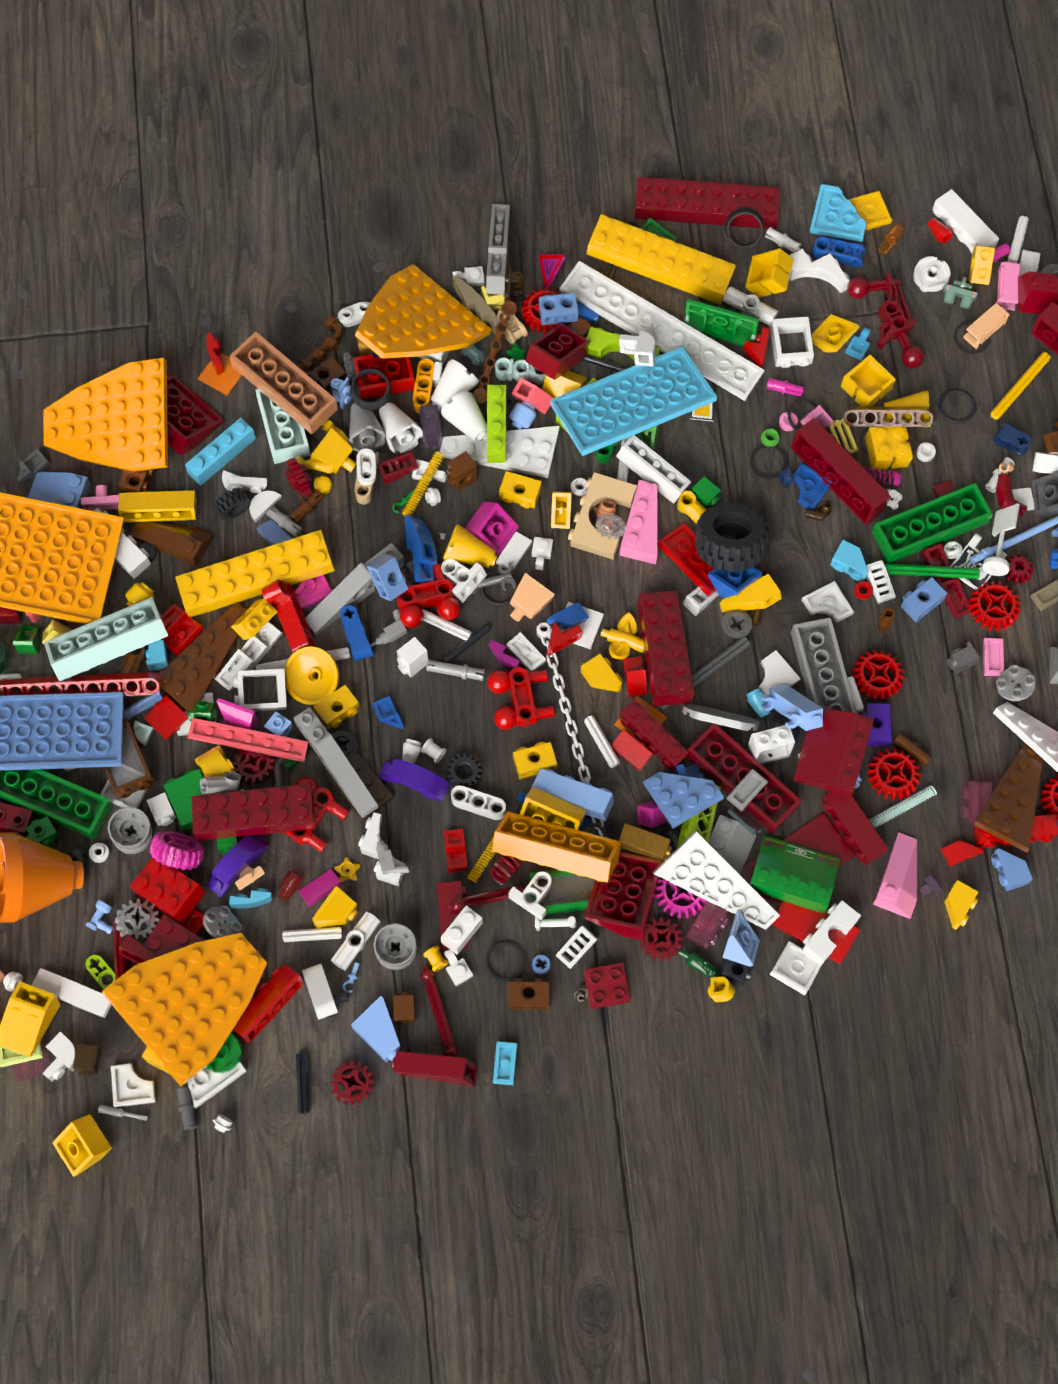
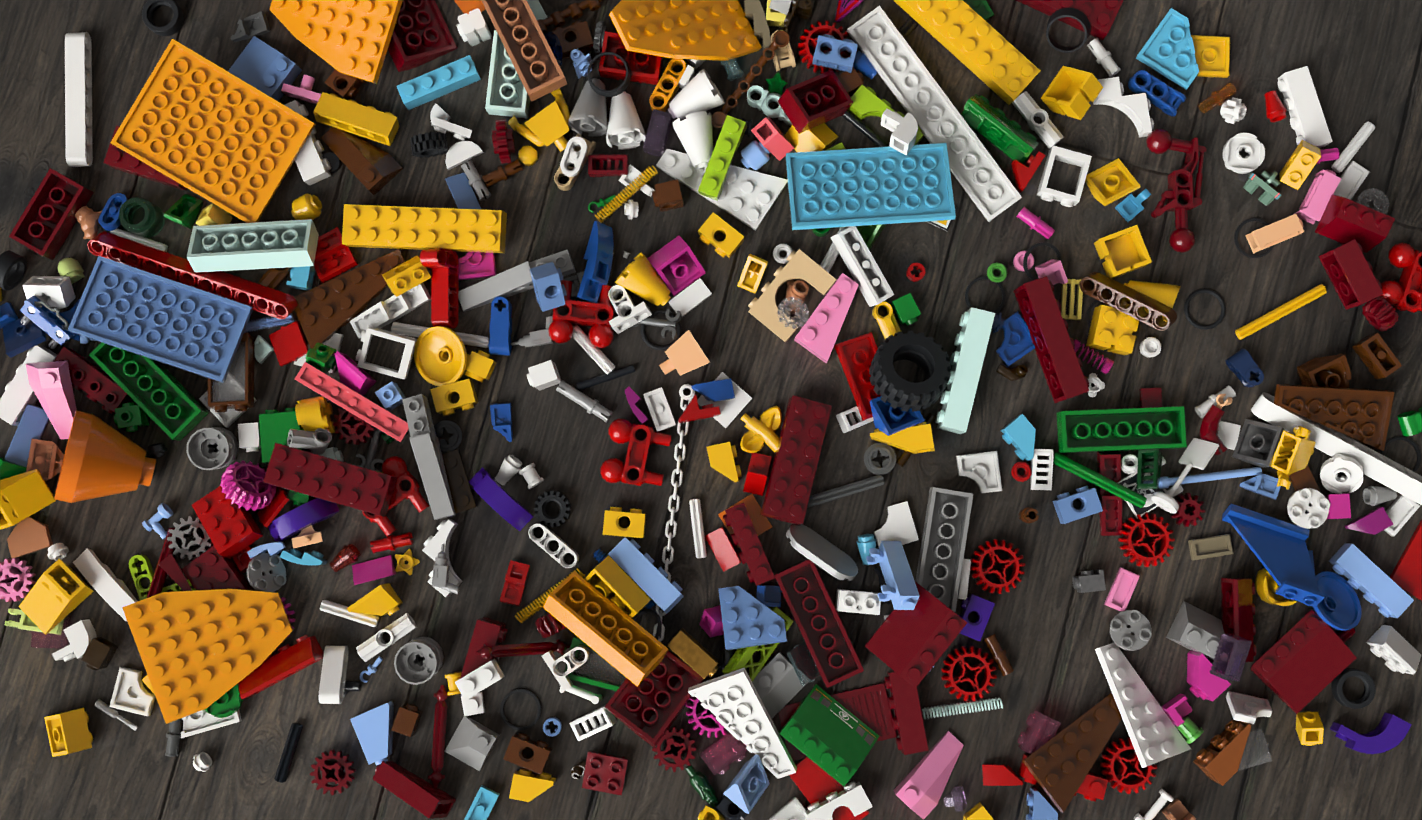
camera: 35 degrees right, 15 degrees up
white plate [89,843,109,863] -> none
white plate [532,537,553,570] -> none
light grey tile [727,769,768,811] -> none
none -> medium blue slope [247,541,285,559]
none -> red piece [257,487,289,527]
none -> red pin [370,532,413,553]
none -> light grey slope [445,716,500,771]
none -> white brick [456,8,492,46]
none -> yellow brick [465,350,497,382]
none -> yellow slope [509,769,556,802]
none -> red bush [906,263,926,282]
none -> light aqua brick [935,307,995,434]
none -> dark green slope [1137,448,1162,490]
none -> white gear [1220,98,1247,124]

